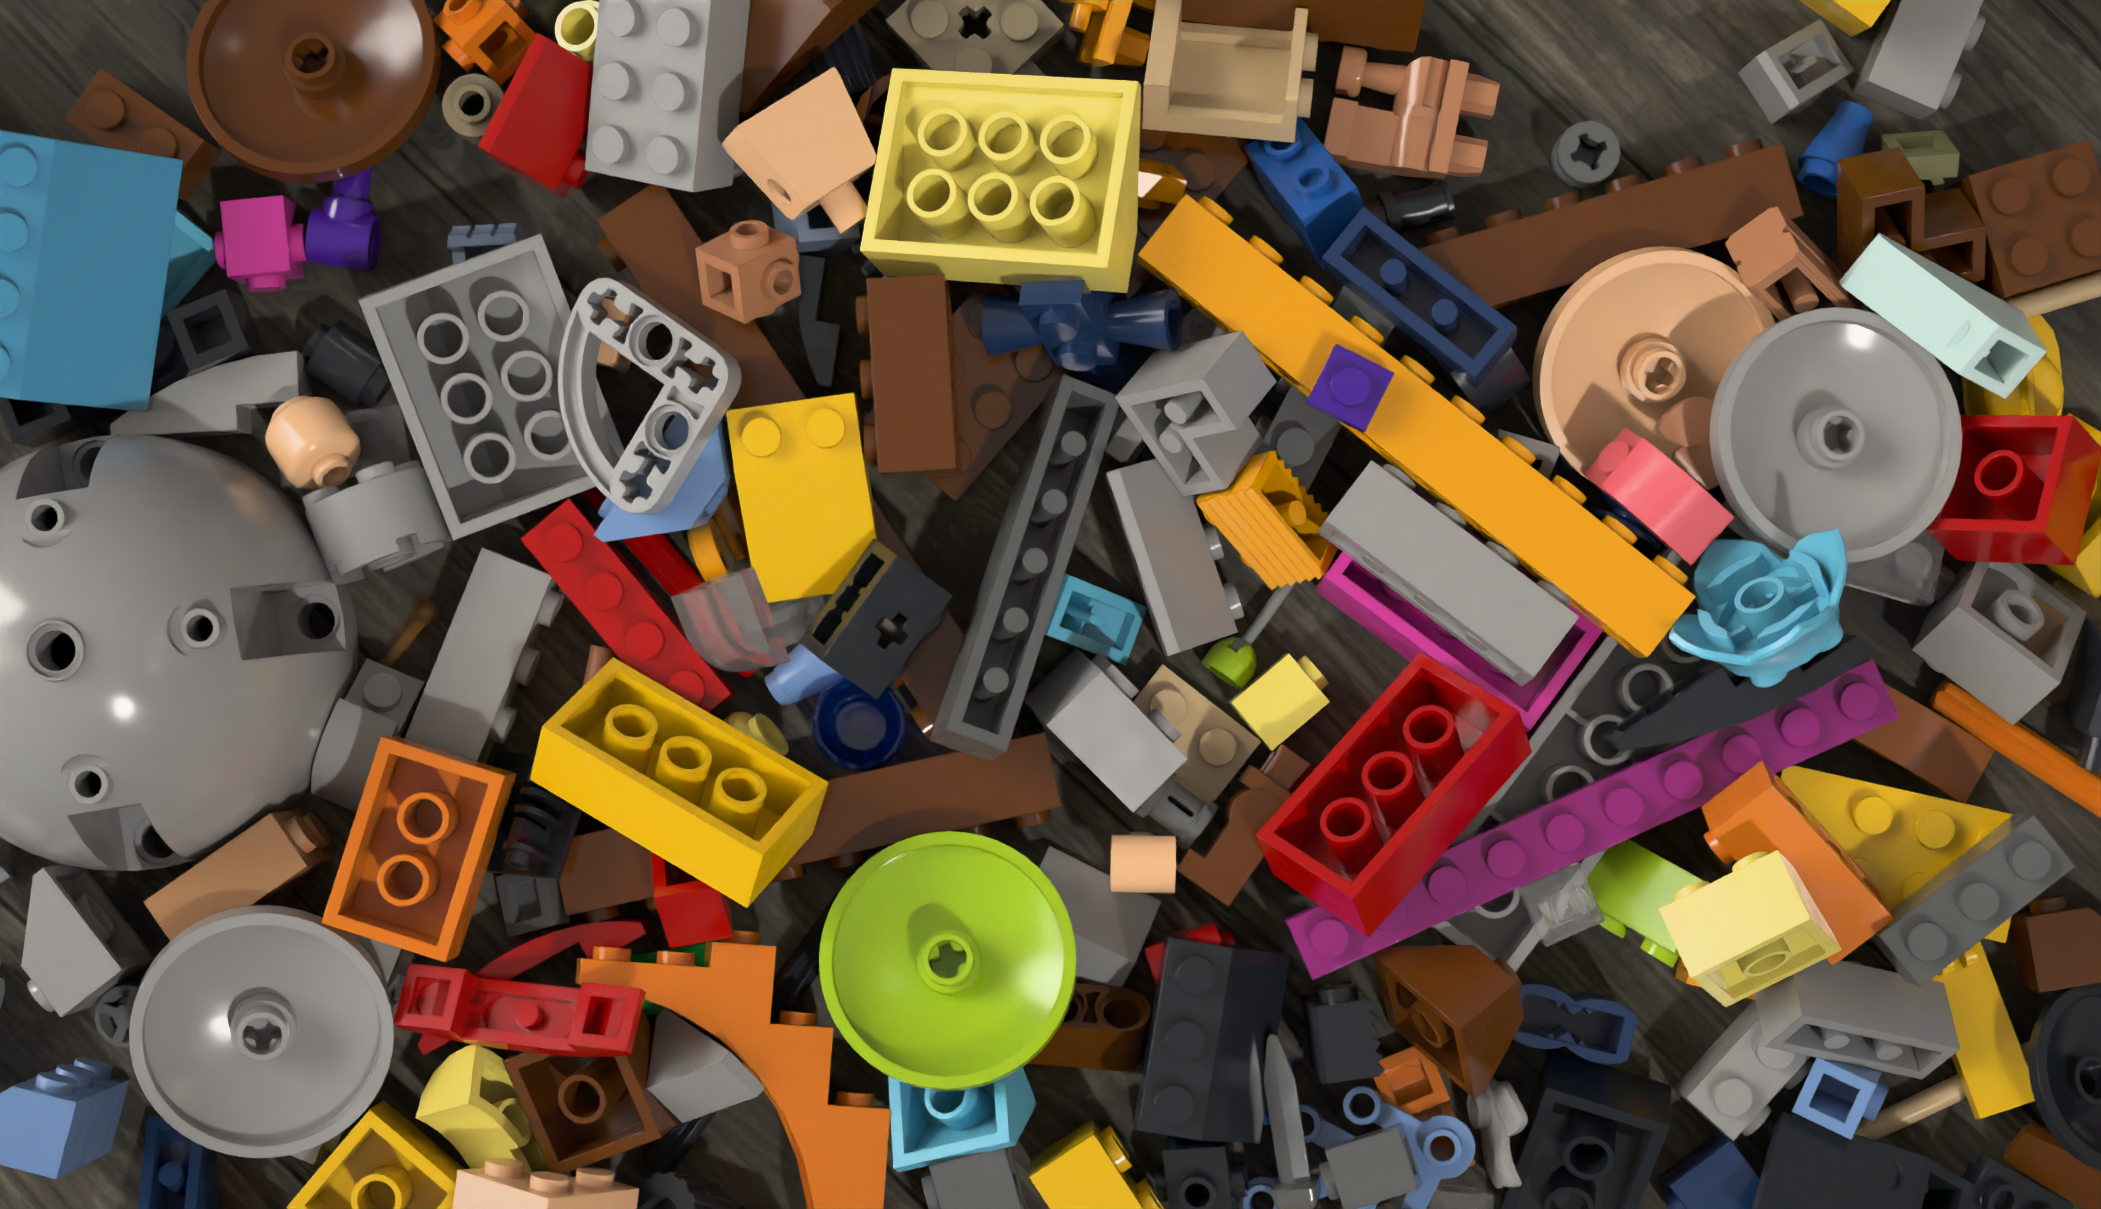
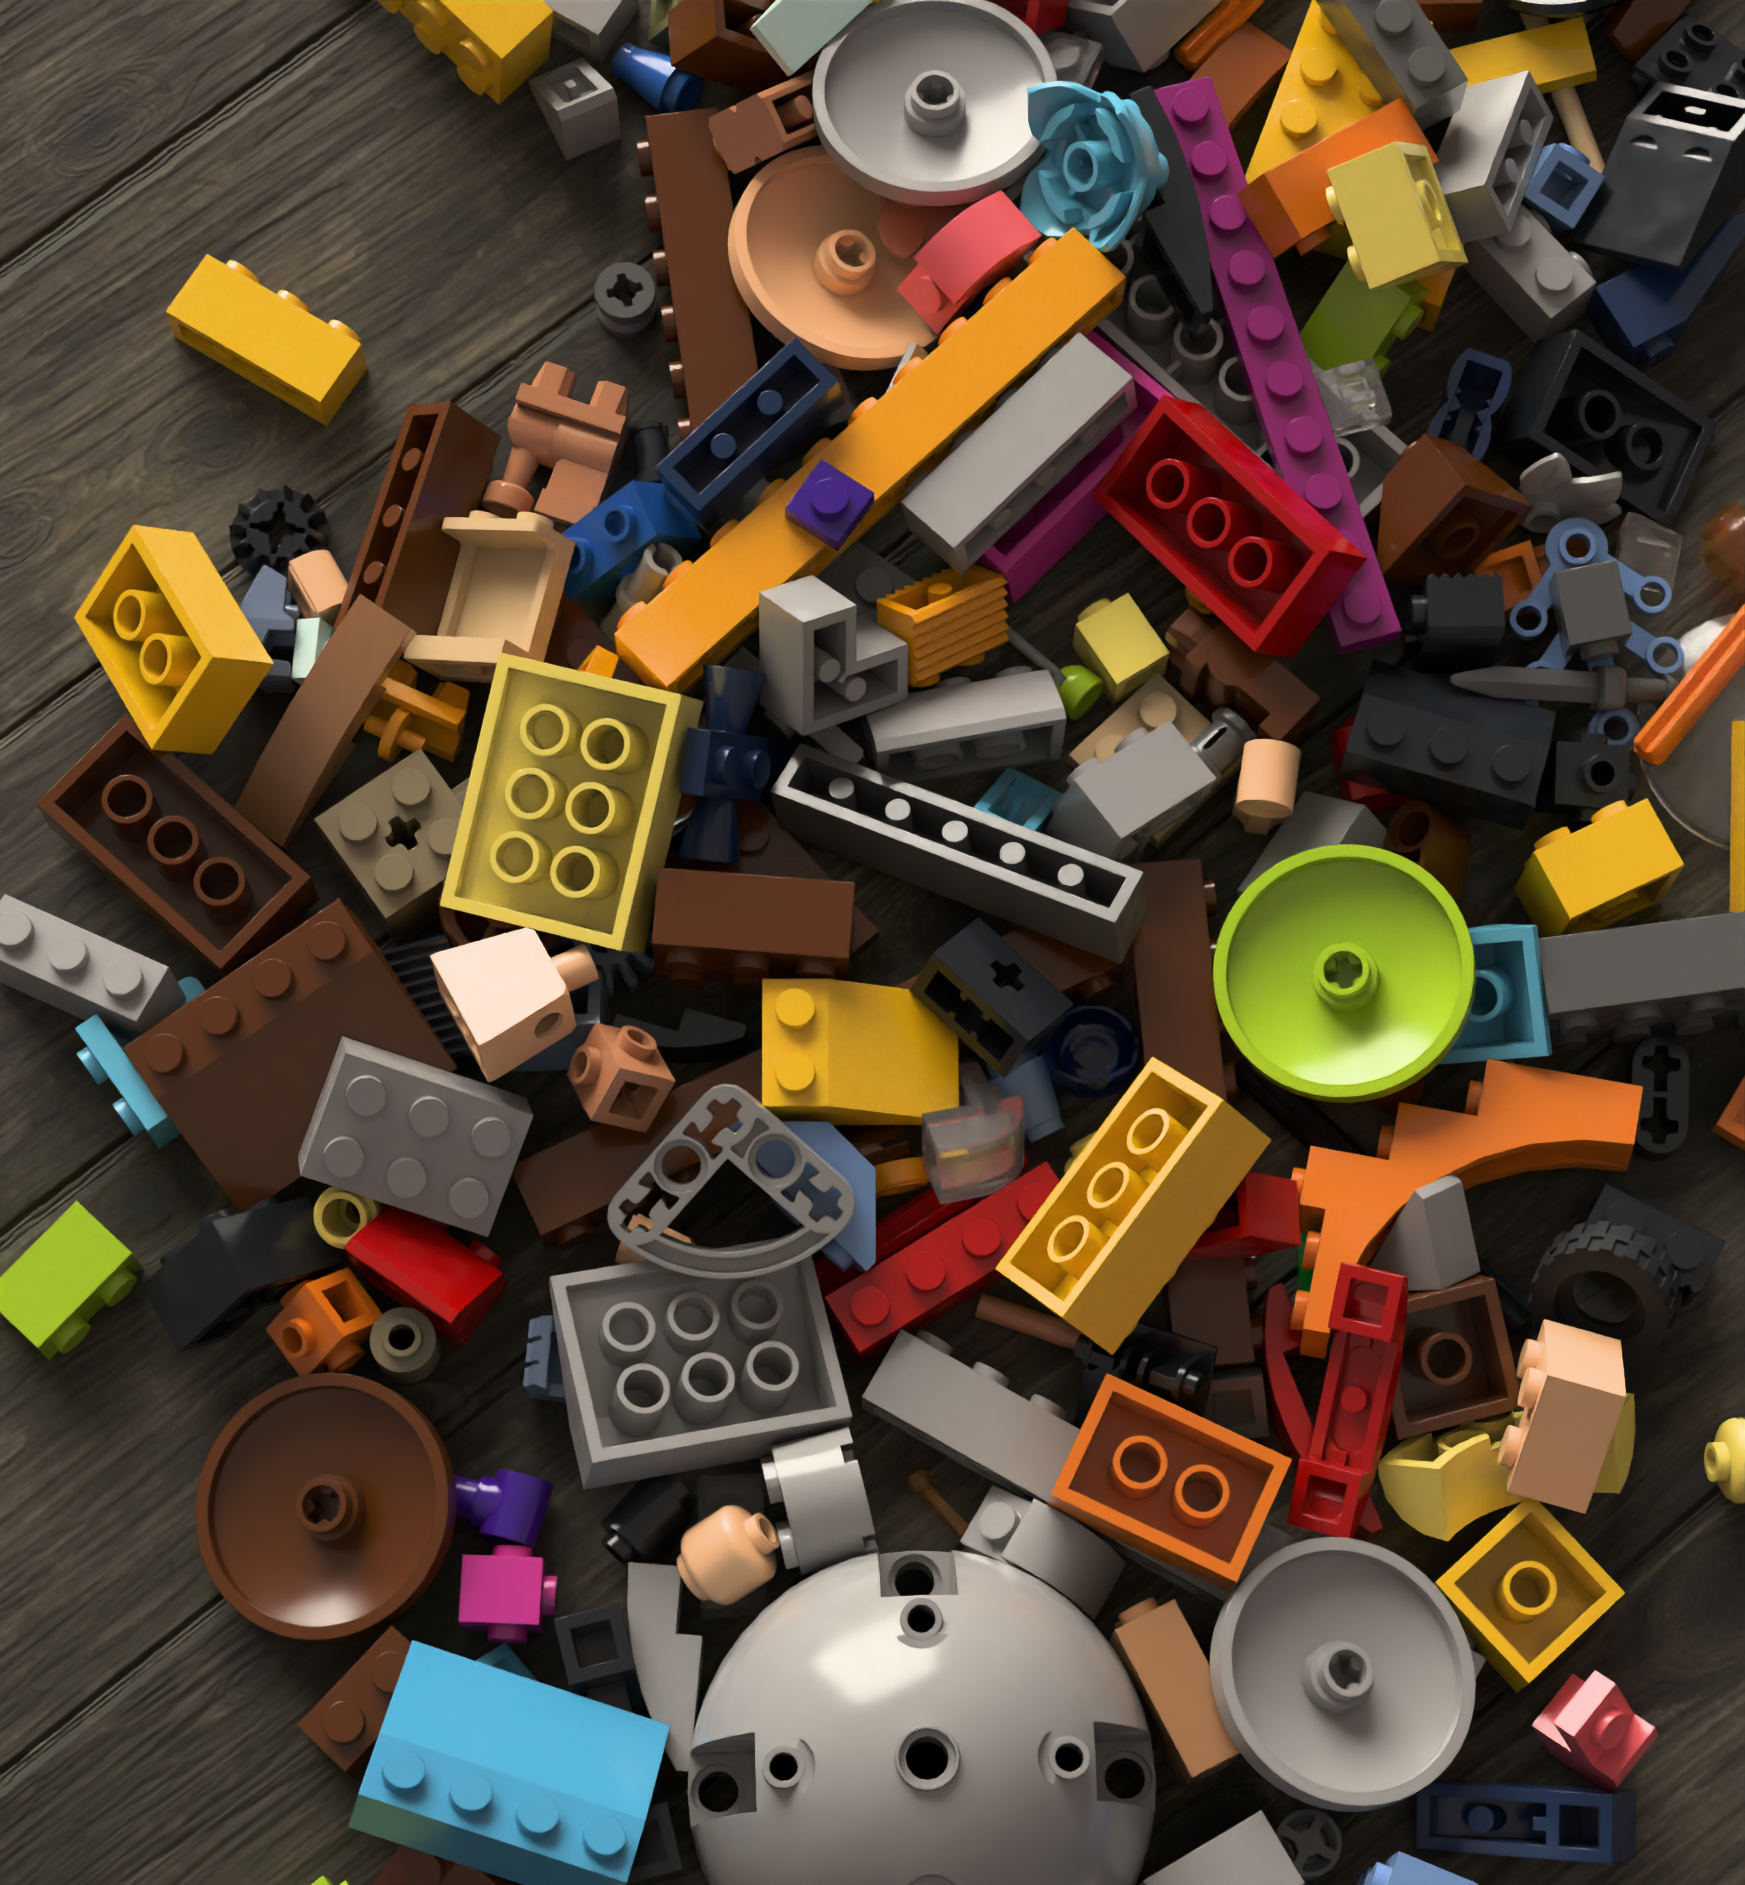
camera: 85 degrees left, 15 degrees down
none -> light grey pin [600,543,683,645]

